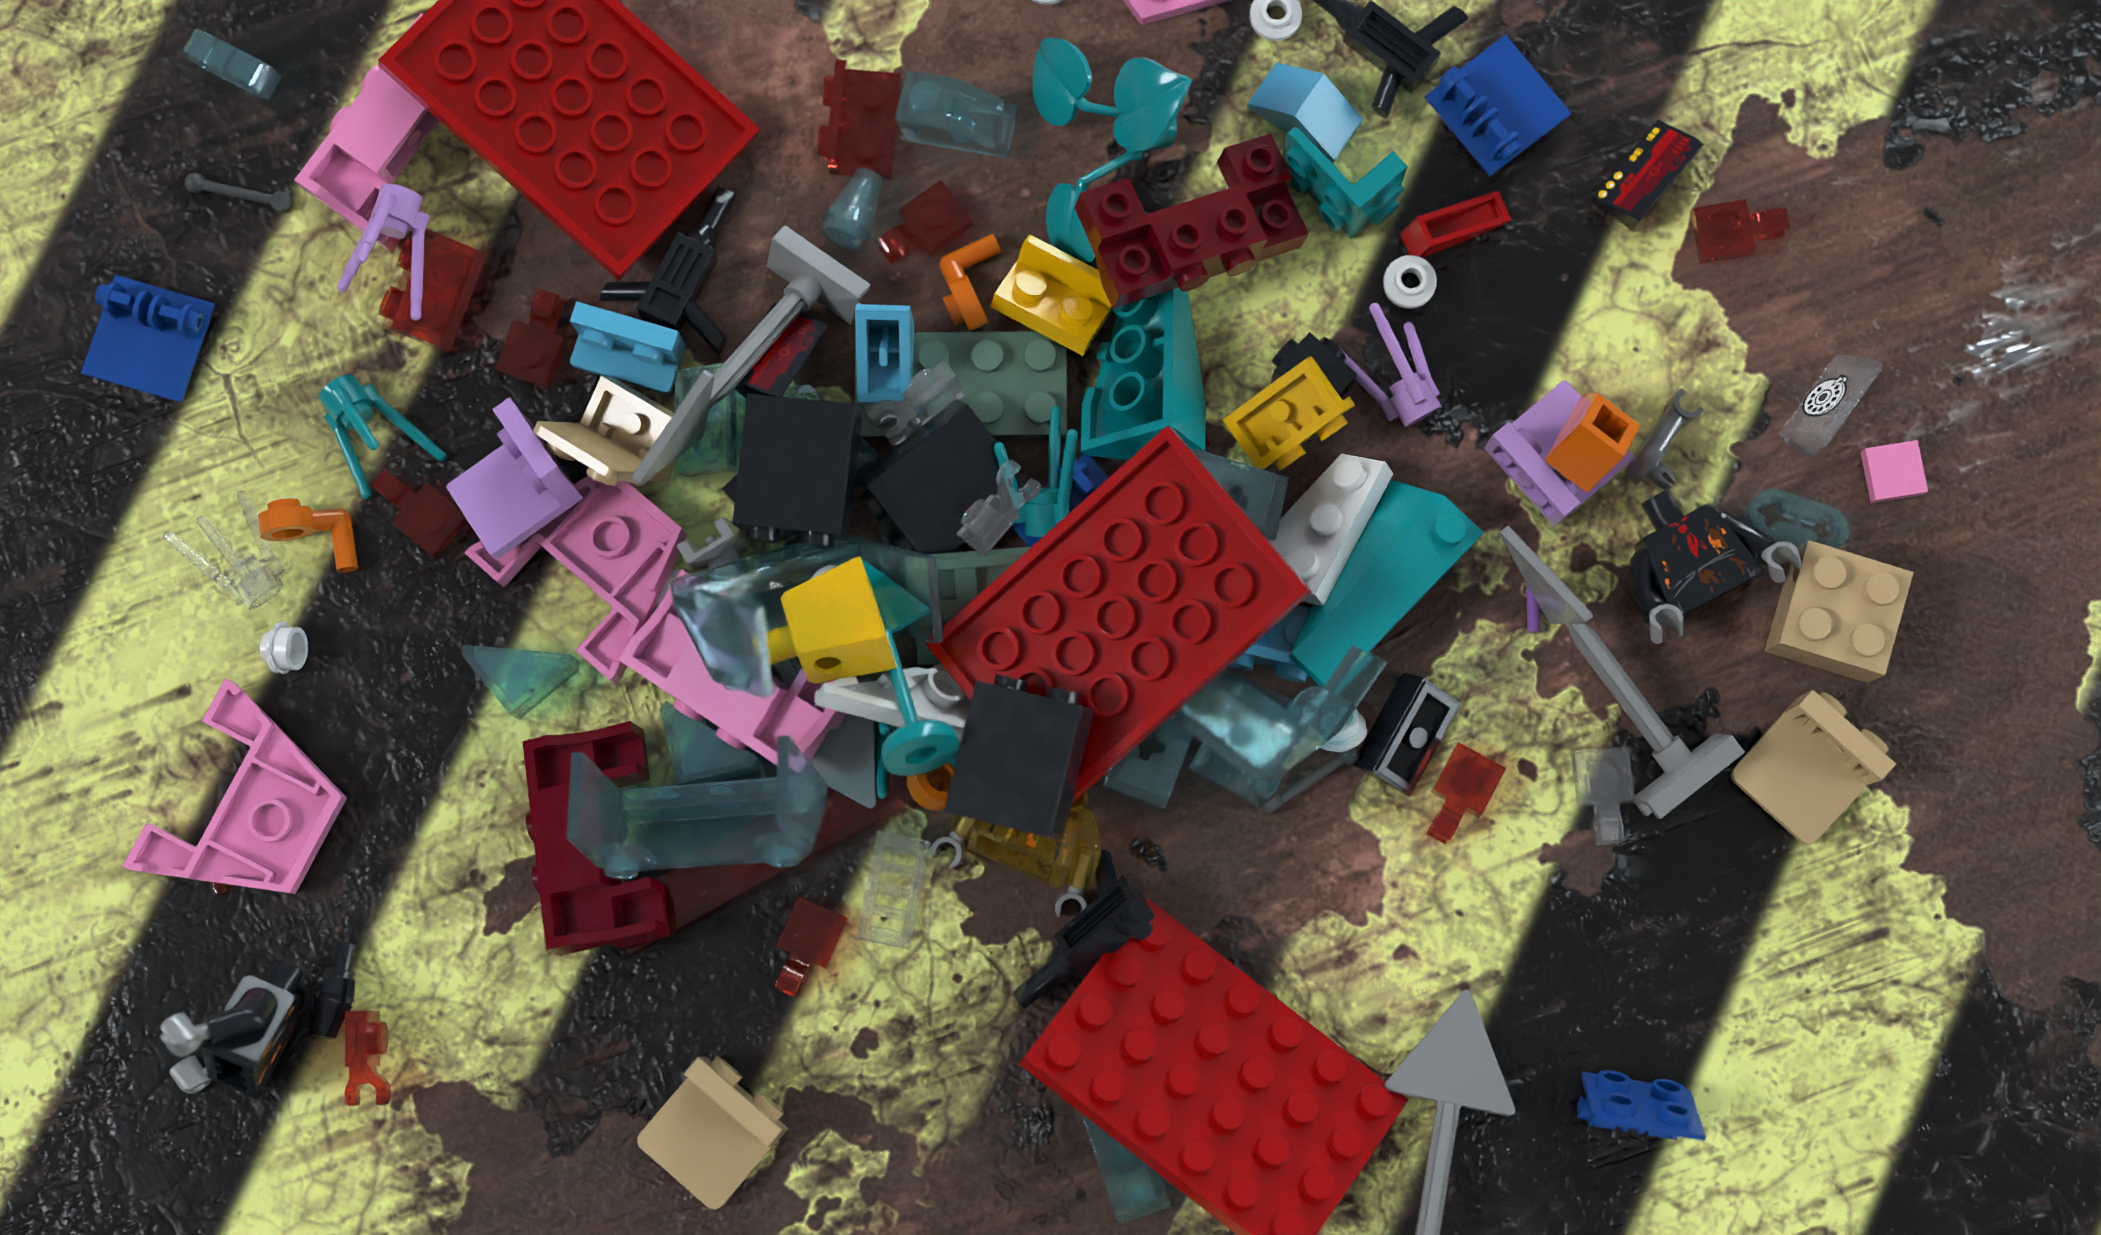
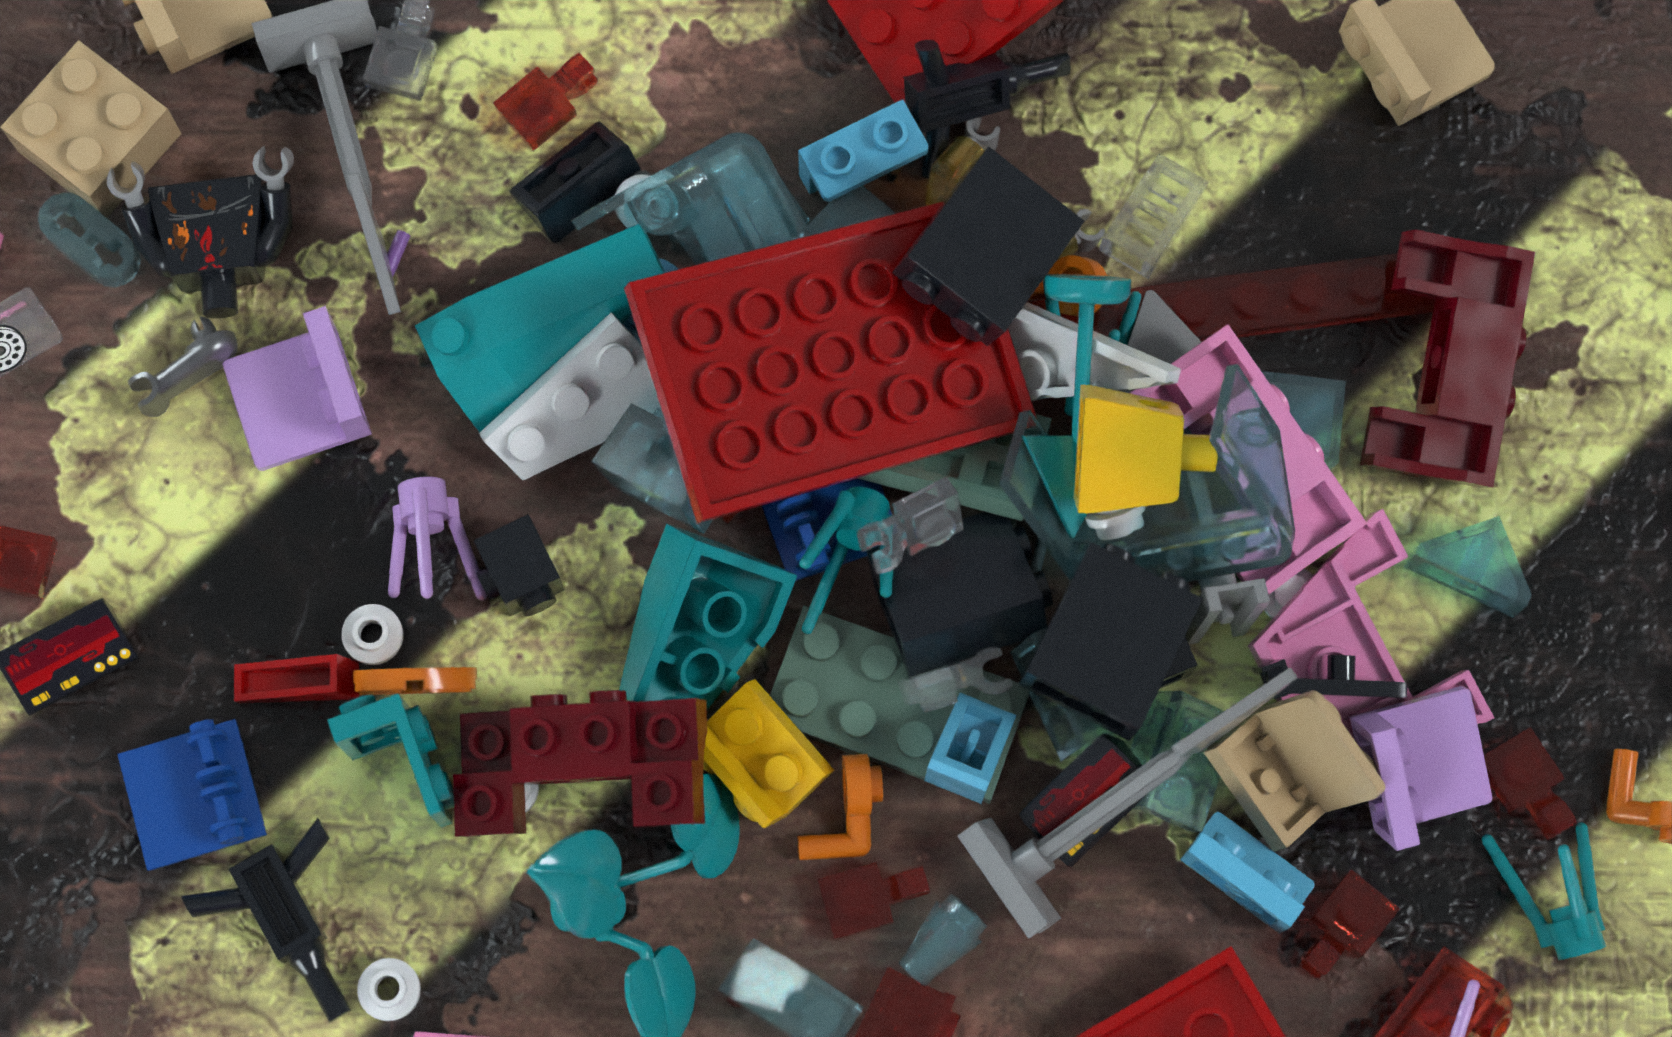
camera: 165 degrees left, 5 degrees down
clear light blue windscreen [567,736,828,879] -> none
black piece [600,186,736,355] -> none
clear red plate [774,897,849,998] -> none
yellow bracket [1222,356,1355,472] -> none
medium azure slope [1247,63,1363,163] -> none
orange slope [1544,392,1641,493] -> none
none -> orange tile [353,667,477,695]
none -> medium azure bracket [798,99,928,202]
none -> black piece [1253,655,1407,699]

